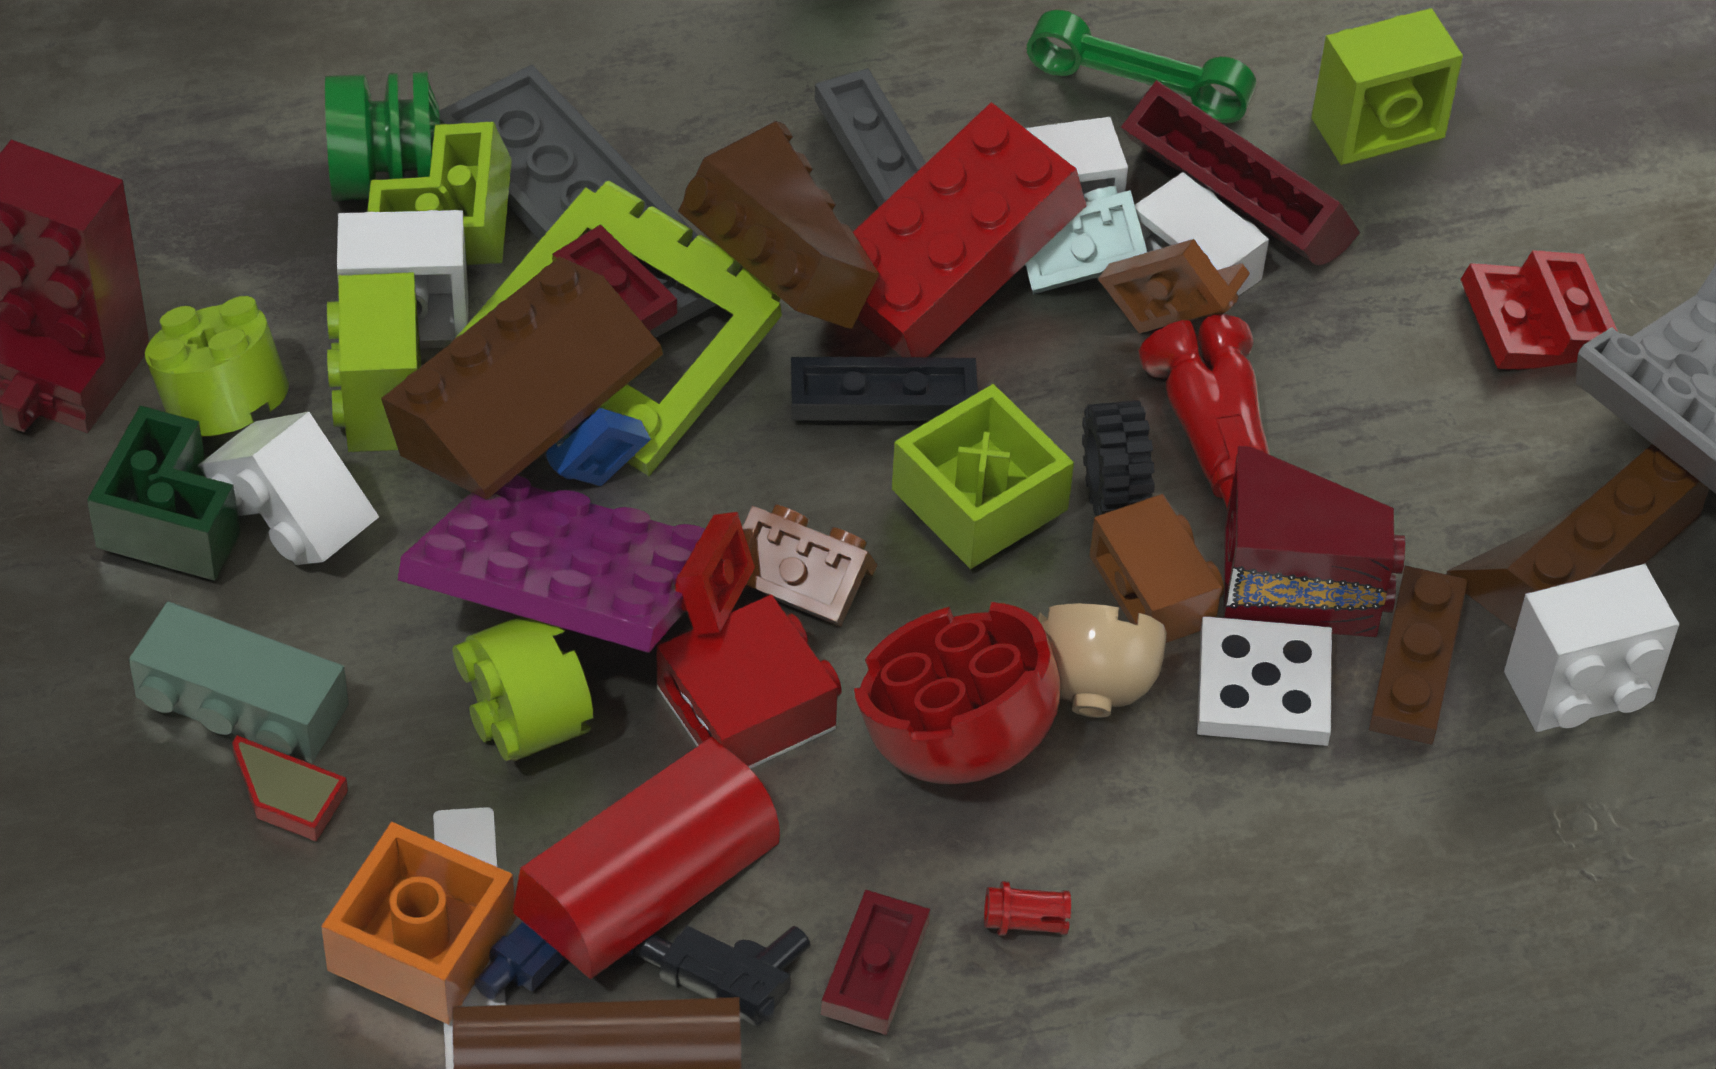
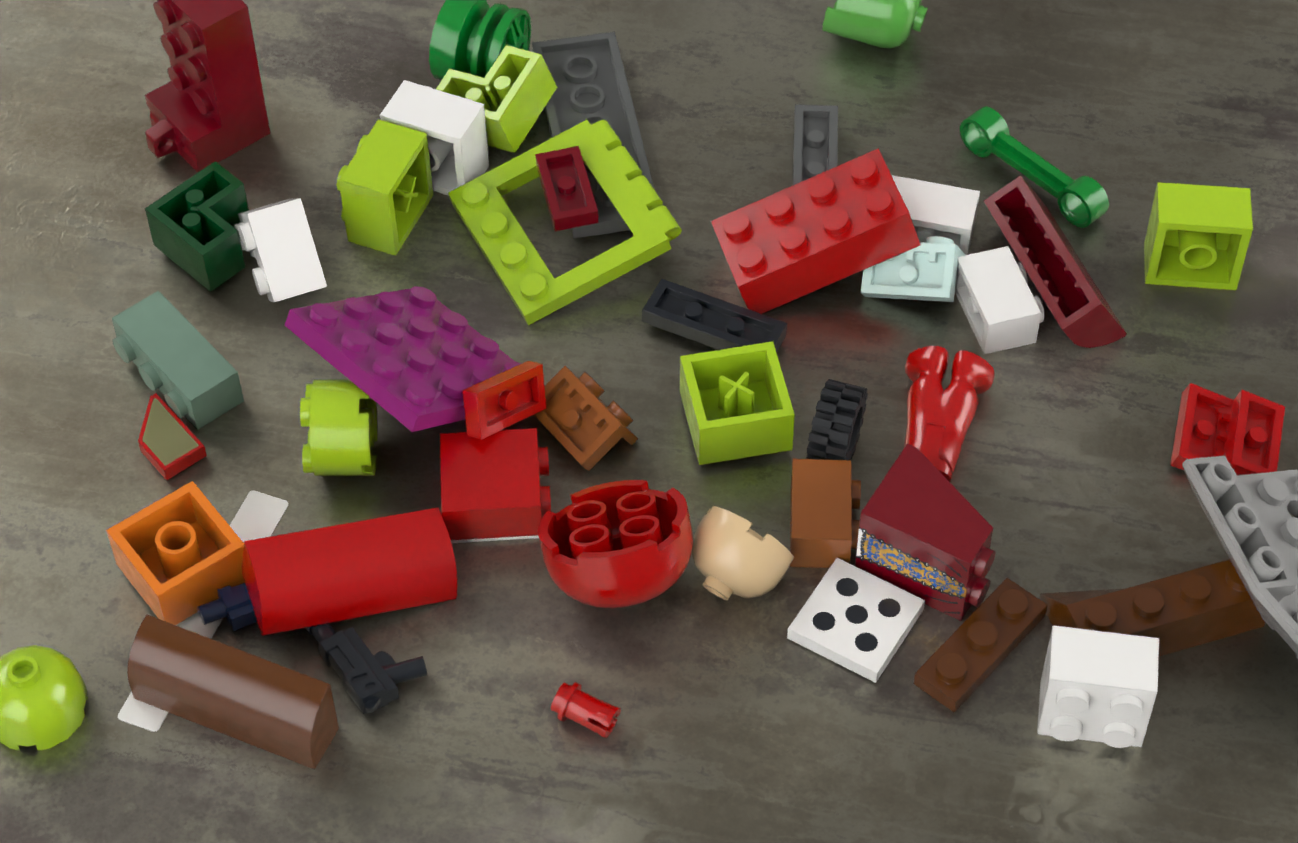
camera: 30 degrees right, 0 degrees up
lime brick [145,296,289,436] -> none
reddish brown slope [381,257,663,500] -> none
blue bracket [546,408,651,486] -> none
reddish brown wedge [678,121,879,329] -> none
dark red plate [821,889,931,1035] -> none
dark orange bracket [1098,239,1250,333] -> none

